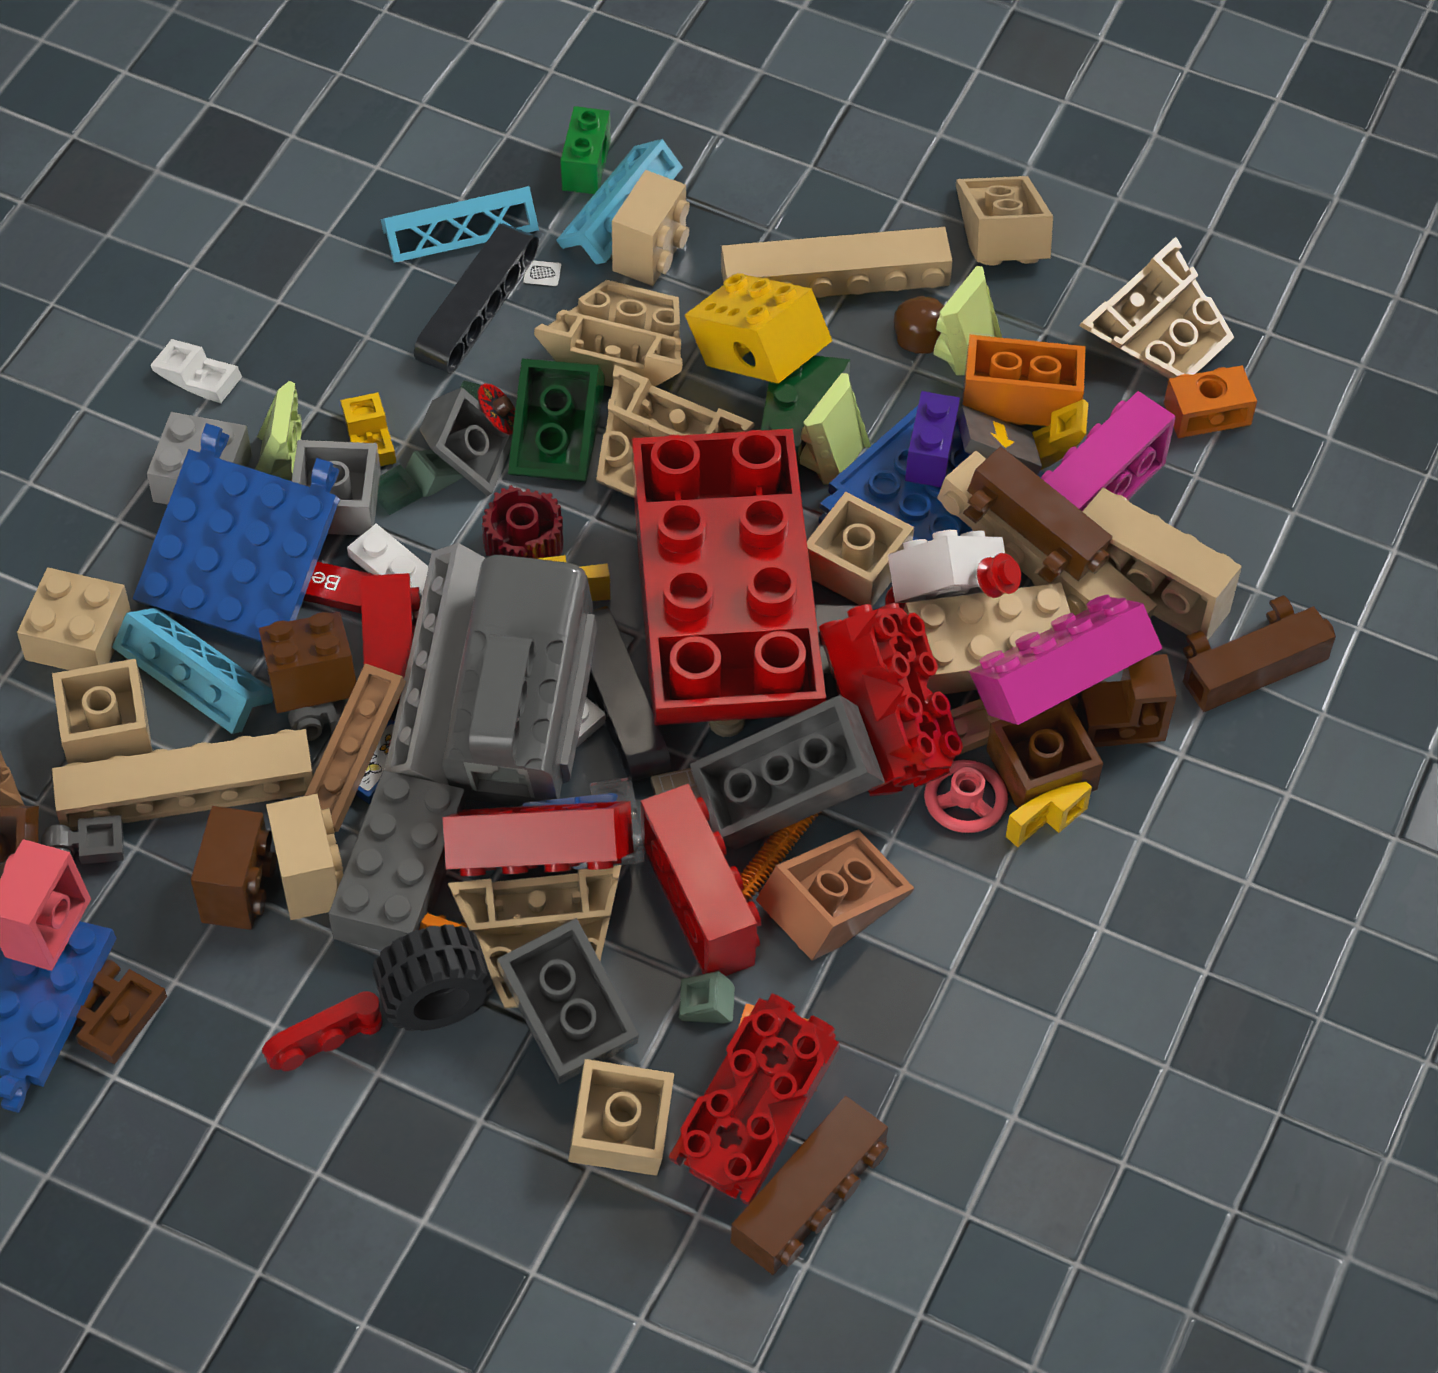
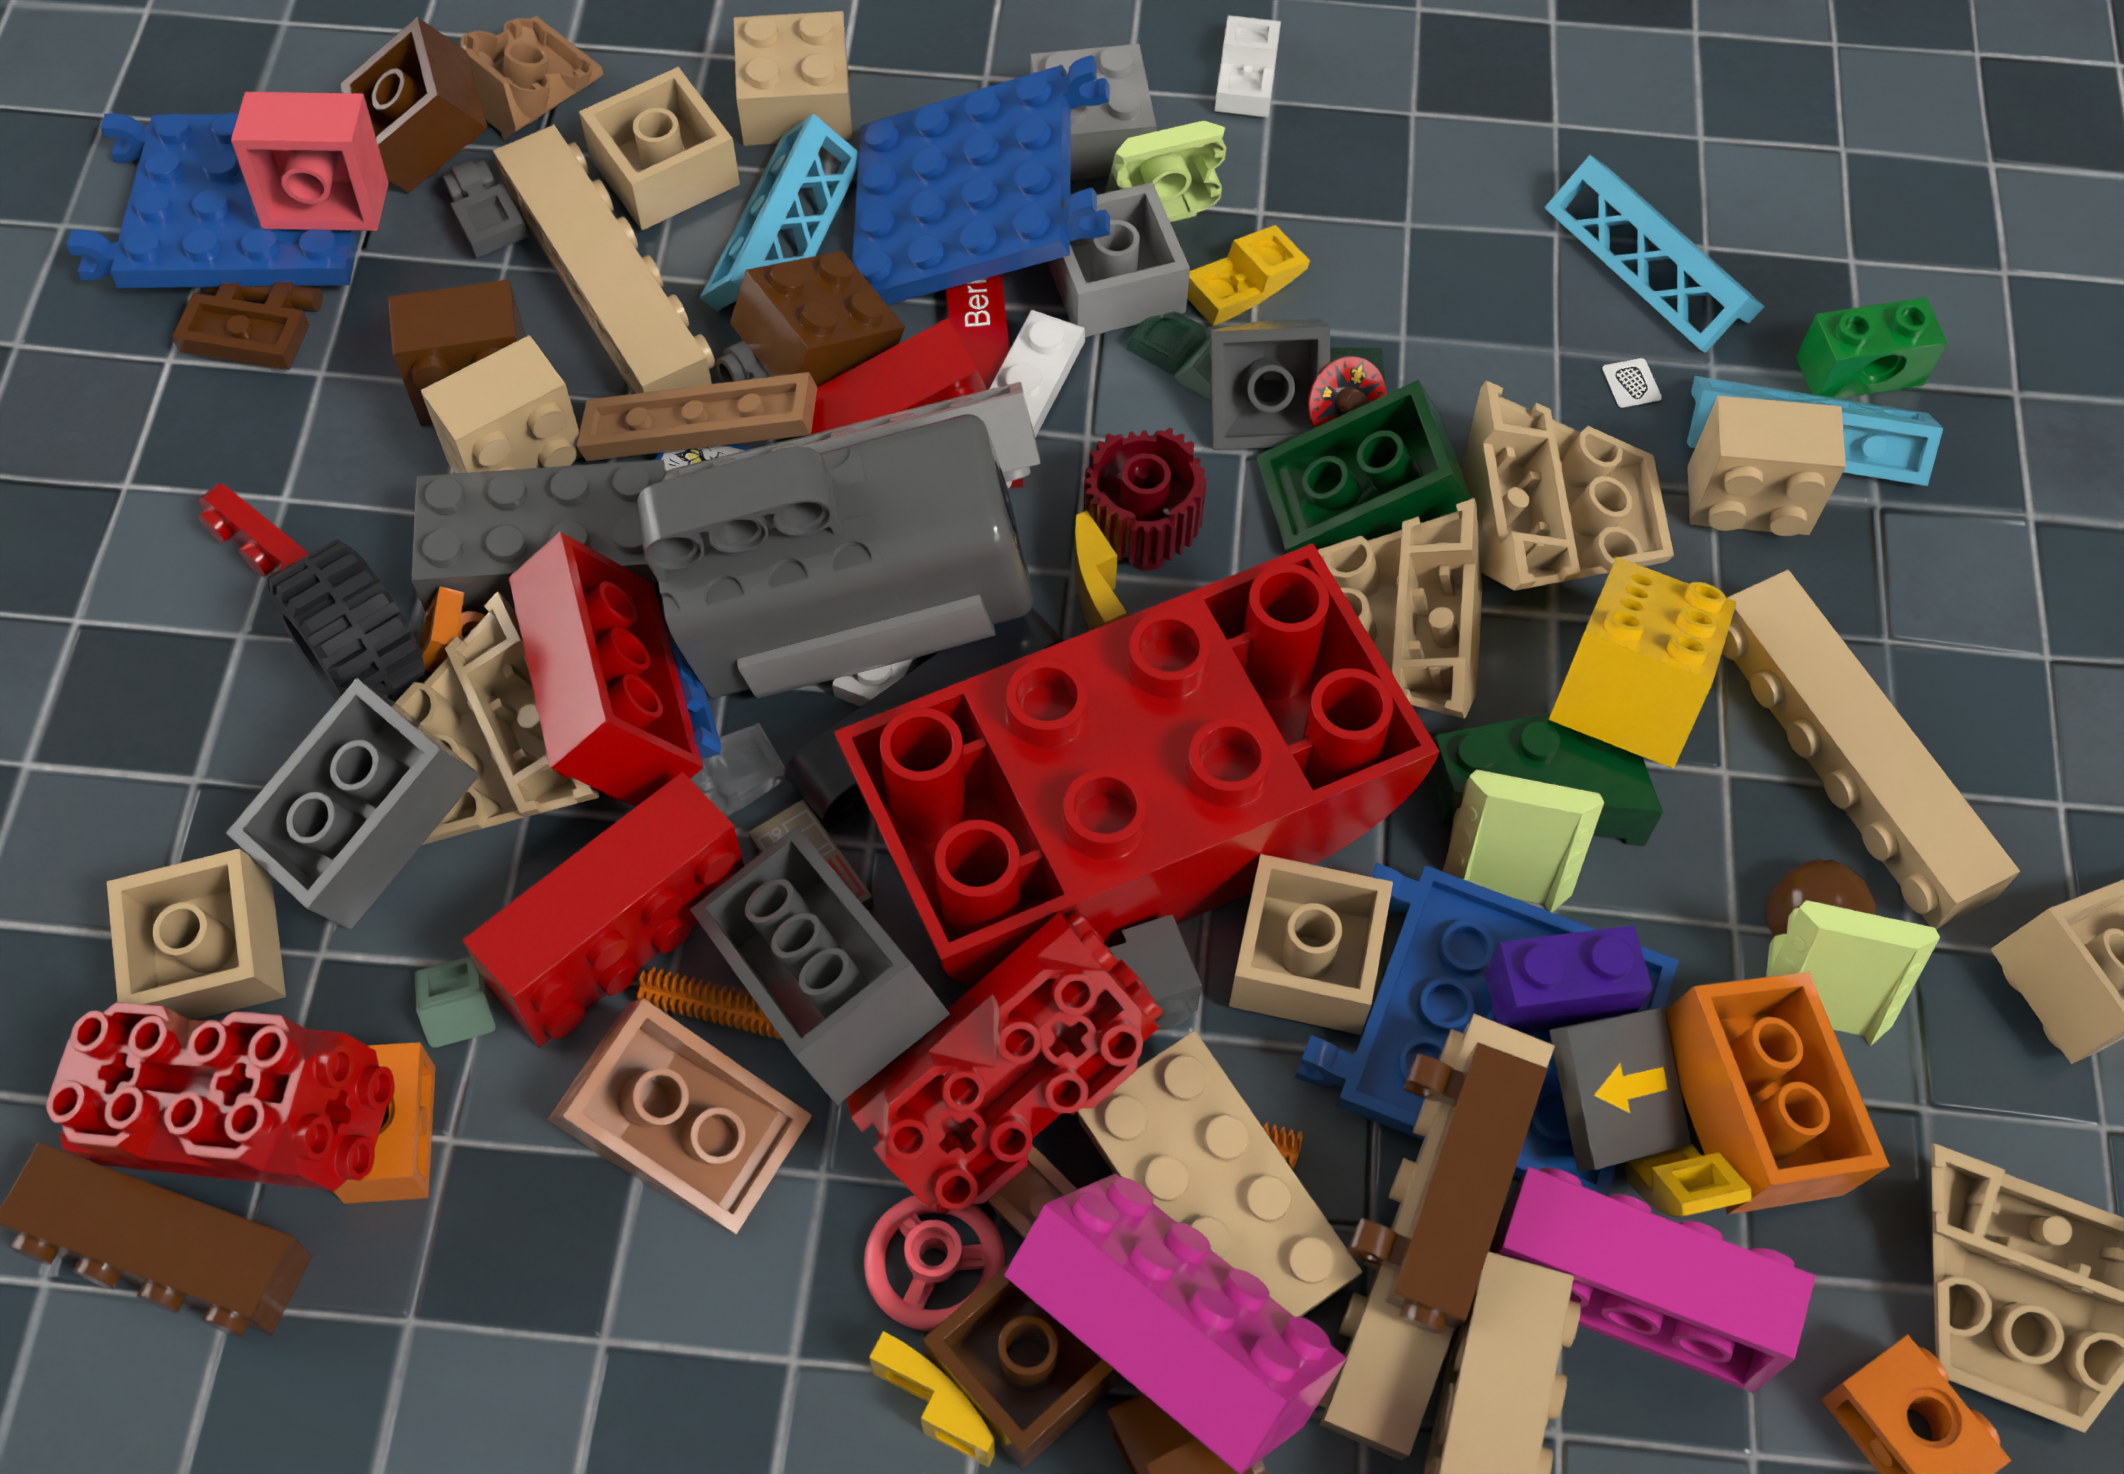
camera: 70 degrees right, 5 degrees up
black beam [414,223,539,373] -> none
white brick [885,530,1021,609] -> none

